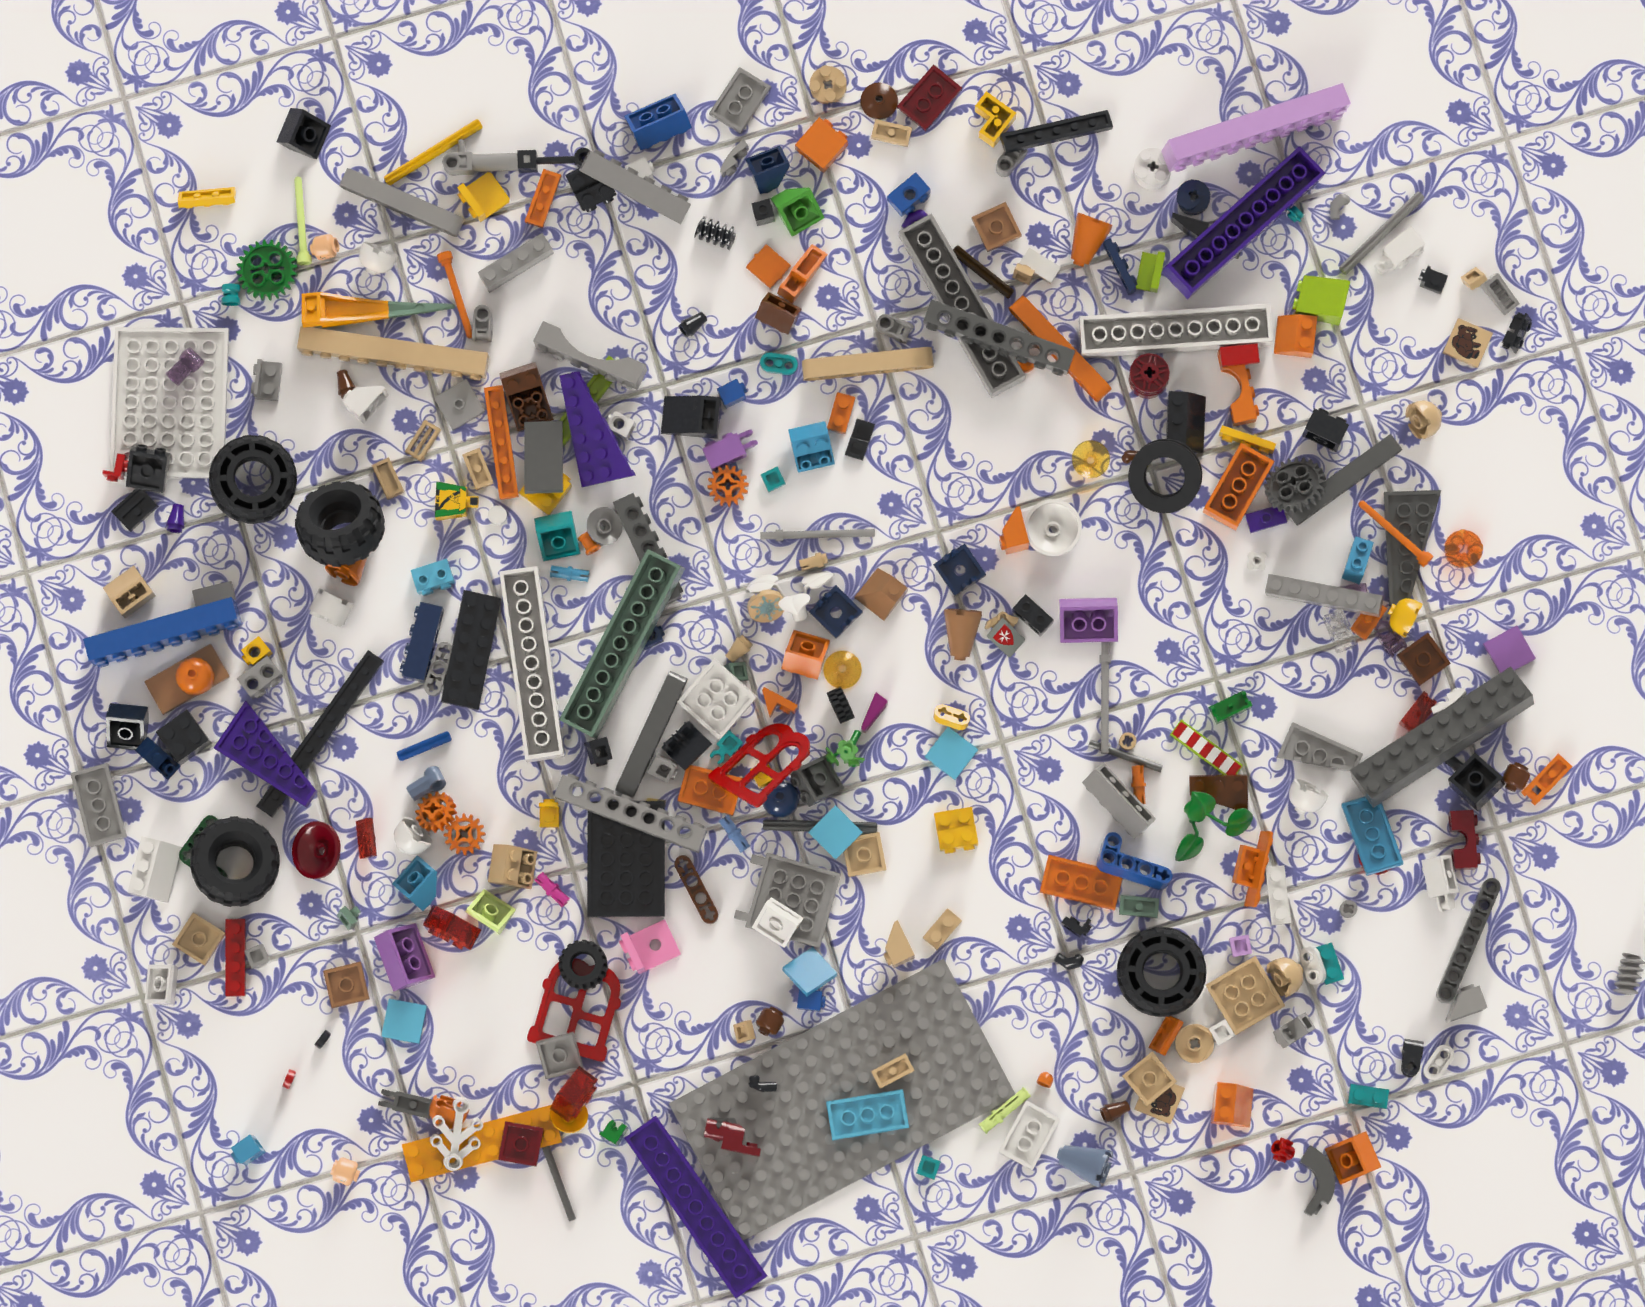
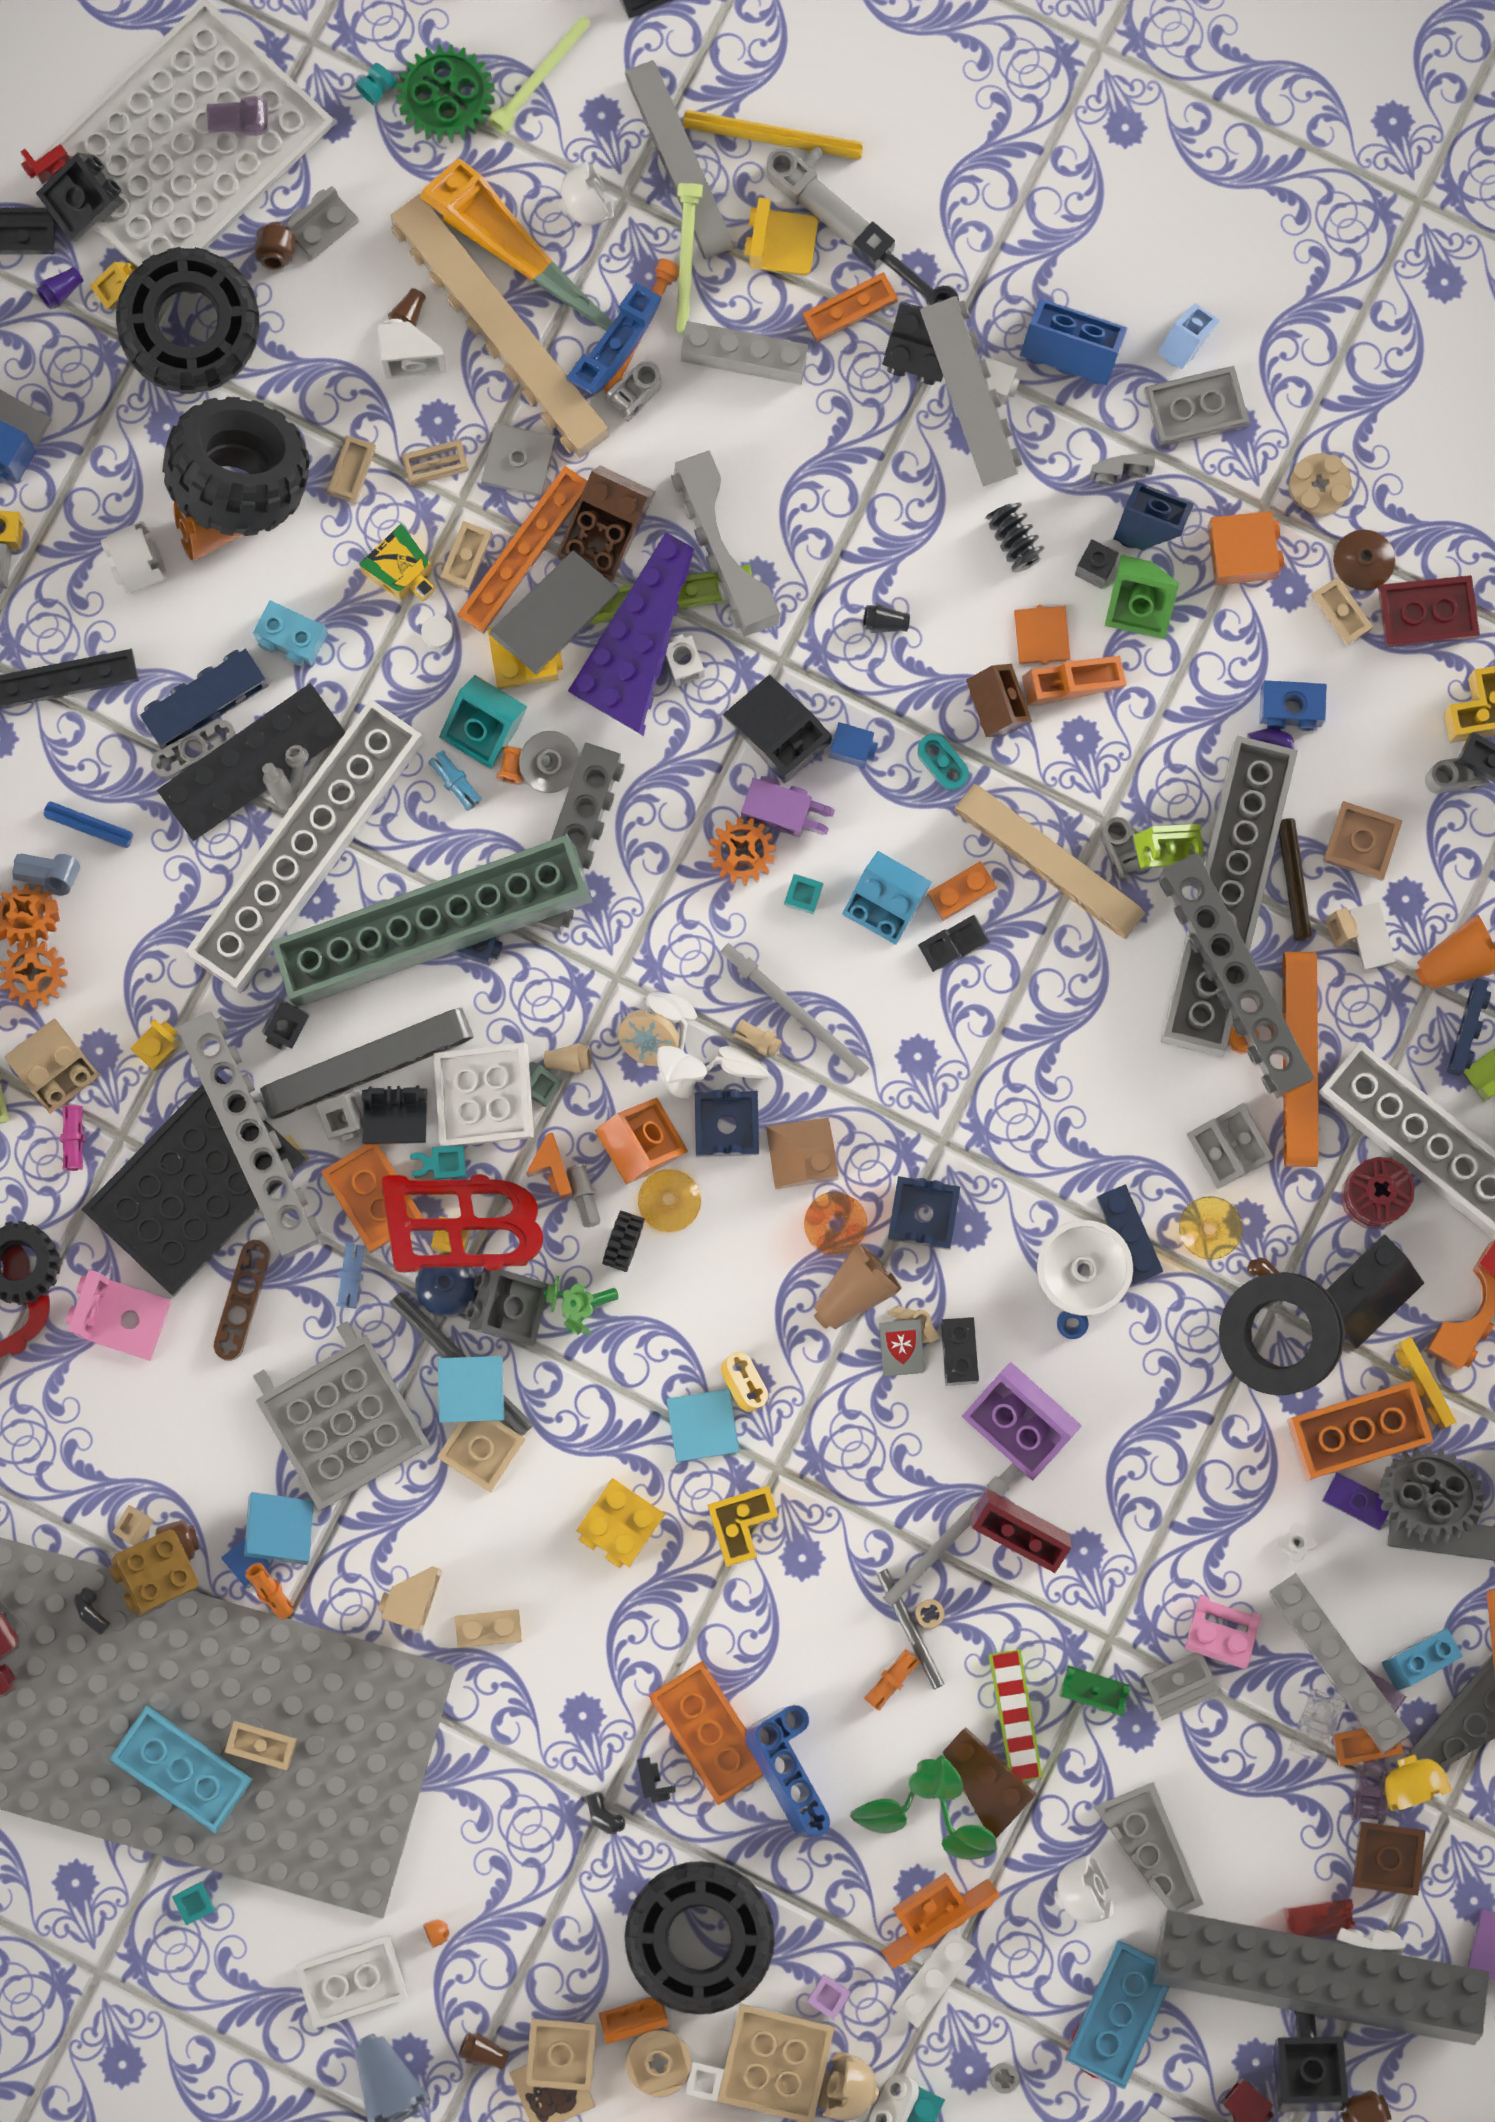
camera: 35 degrees right, 0 degrees up
light nougat head [310,234,340,260] -> none
white bracket [752,897,803,948] -> none
magenta slope [861,692,888,733] -> none
yellowish green pin [978,1087,1031,1134] -> none
orange slope [999,506,1029,555] -> none
light grey brick [1082,763,1156,839] -> none
sand green plate [1119,895,1159,918] -> none
none -> yellow bracket [90,262,137,310]
none -> pearl gold bracket [109,1529,199,1618]
none -> orange pin [245,1563,294,1619]
none -> reddish brown head [254,222,296,270]
none -> light grey plant [262,745,309,809]
none -> blue slope [566,283,662,394]
none -> light grey axle [566,1163,601,1228]
none -> yellowish green piece [676,183,703,334]
none -> yellow brick [707,1486,779,1568]
none -> clear orange plate [804,1191,867,1256]
none -> dark red brick [970,1488,1072,1573]
none -> blue plate [1057,1311,1089,1339]
none -> dark blue plate [1096,1184,1164,1285]
none -> lime hinge [1133,824,1204,869]
none -> light grey plate [1141,1653,1221,1720]
none -> light blue slope [1157,303,1220,370]
none -> bright pink plate [1185,1594,1262,1669]
none -> light grey slope [1187,1103,1275,1189]

